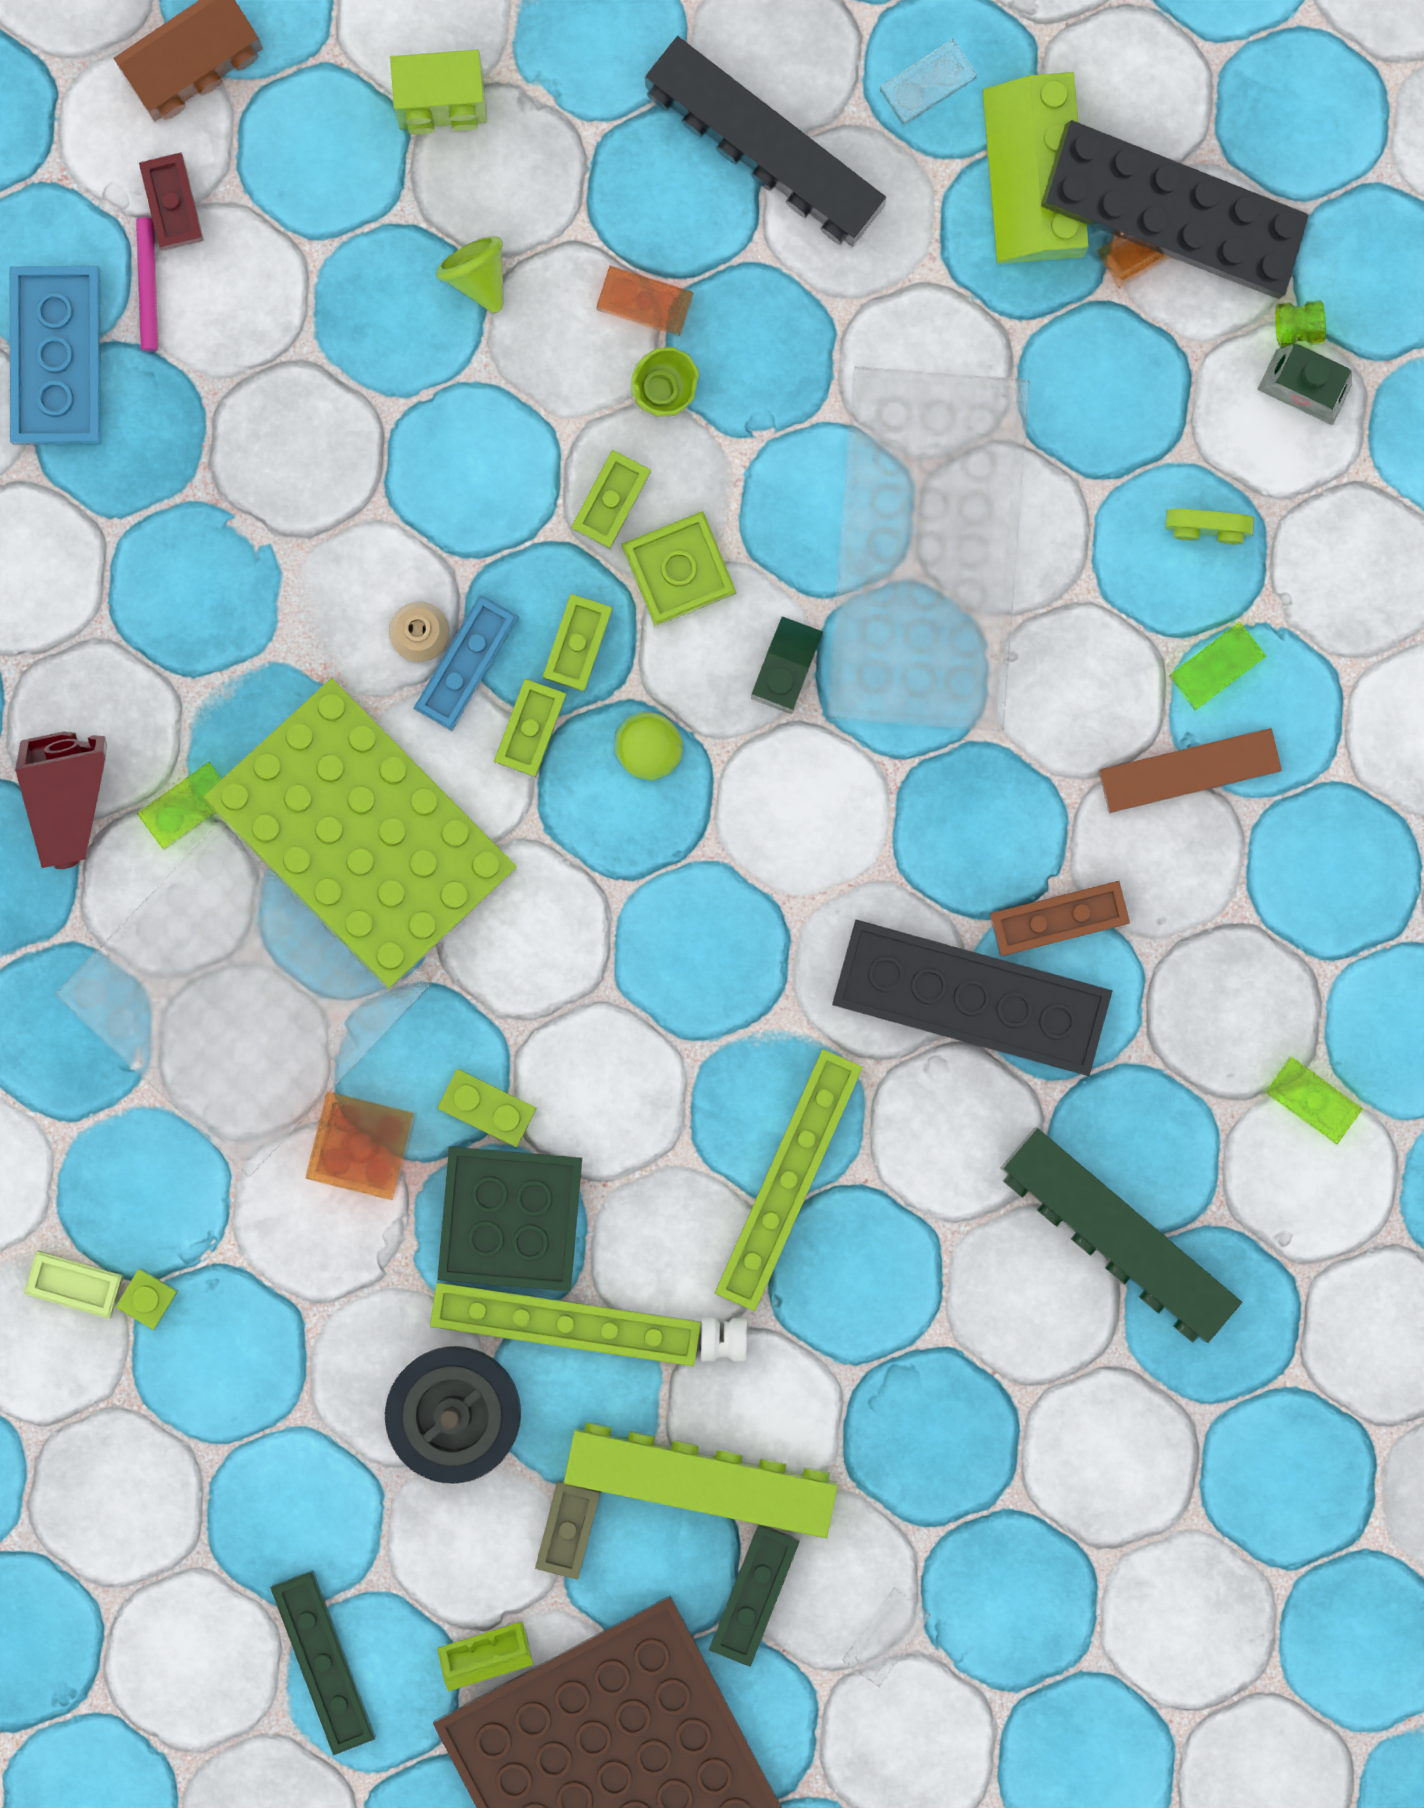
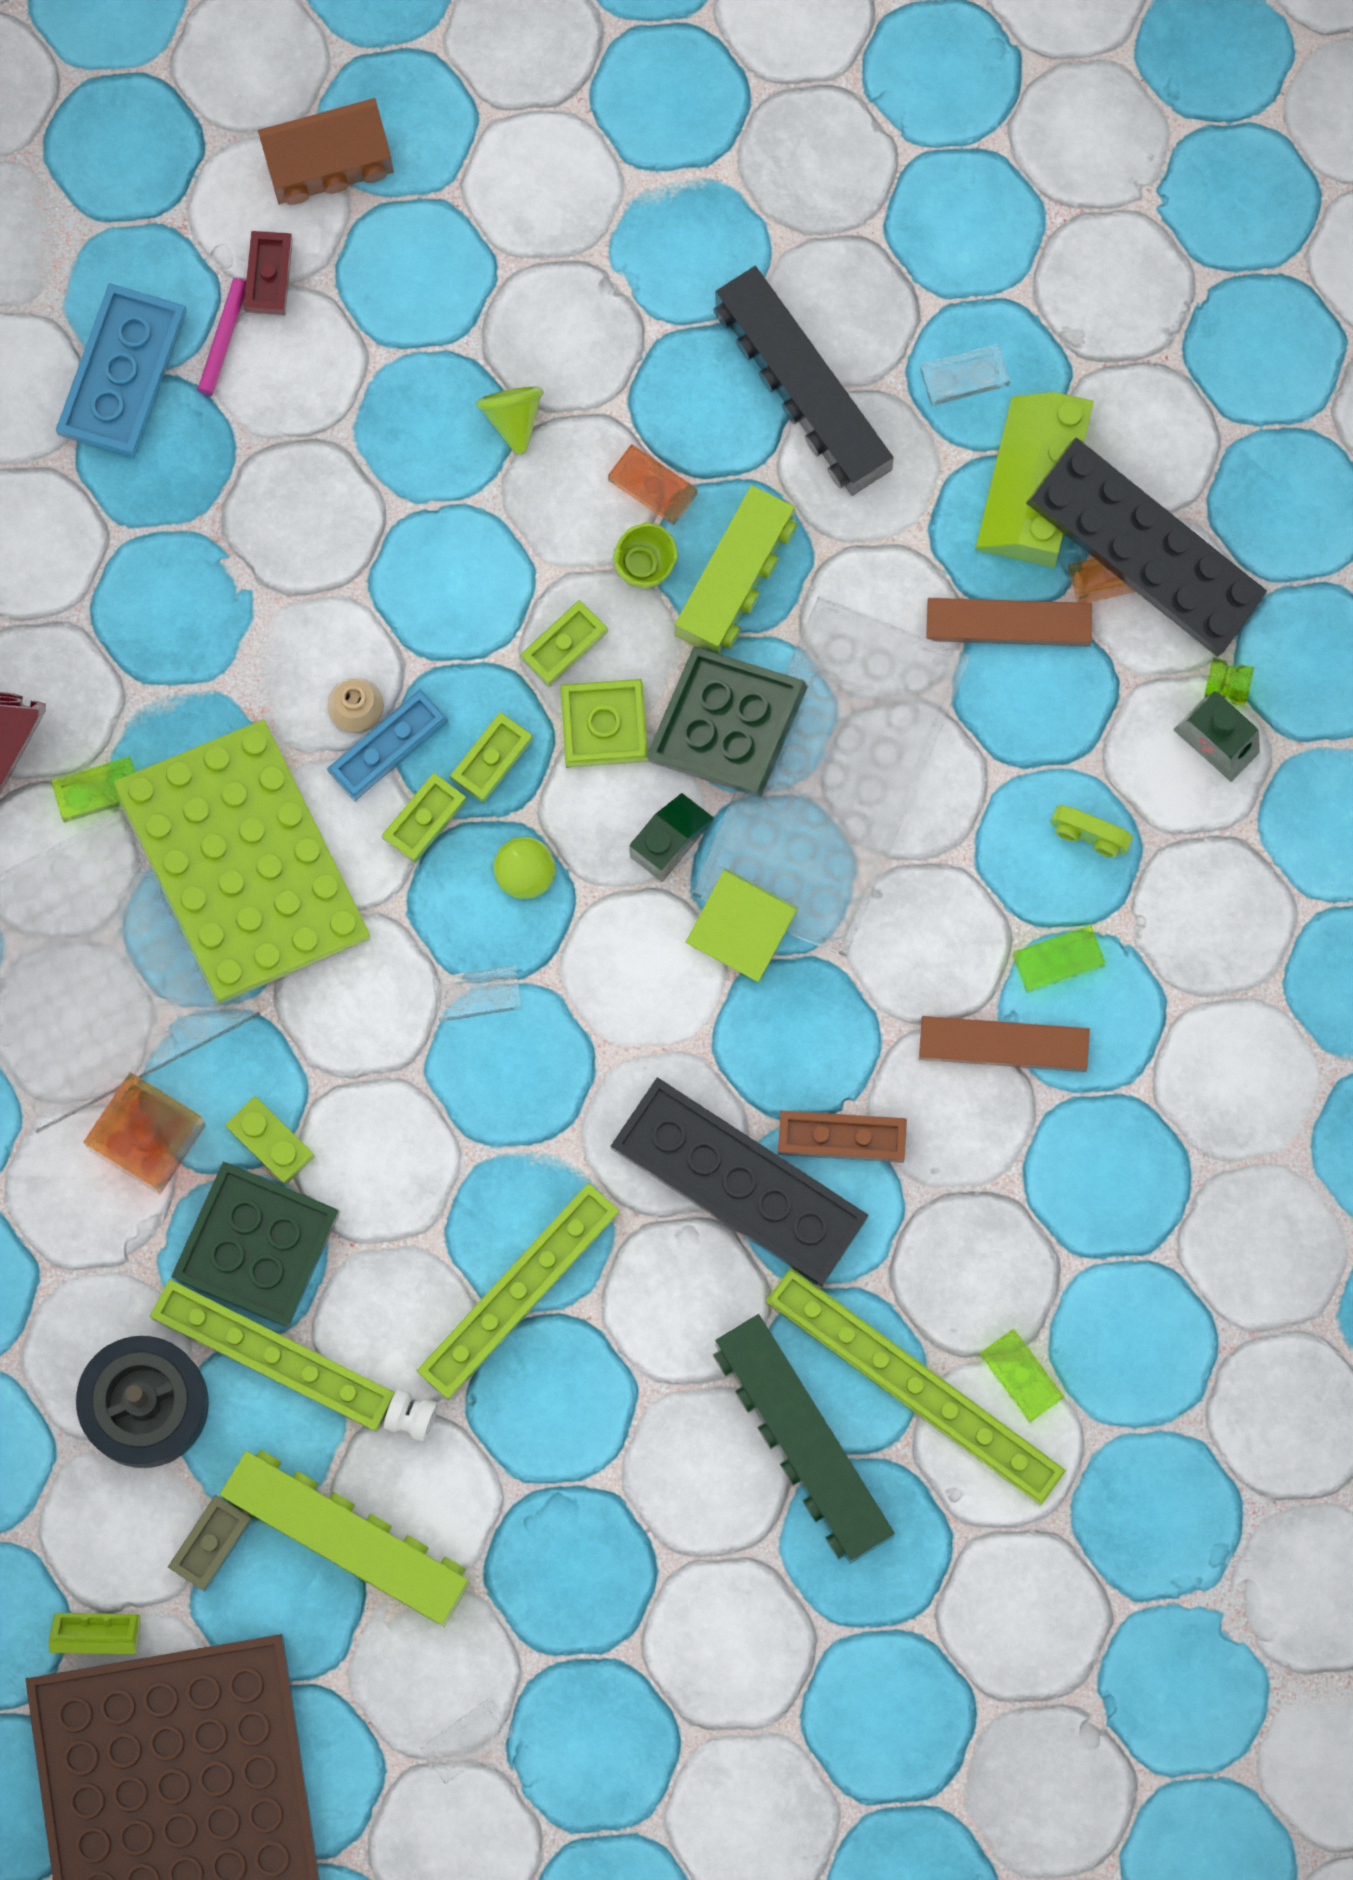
camera: 25 degrees right, 10 degrees down
lime brick [390,49,487,134] -> none
dark green plate [709,1524,800,1667] -> none
none -> clear plate [432,965,522,1022]
none -> dark green plate [646,646,808,798]
none -> lime brick [674,485,798,654]
none -> lime tile [685,868,799,982]
none -> lime tile [765,1268,1067,1506]
none -> dark orange tile [926,598,1092,647]

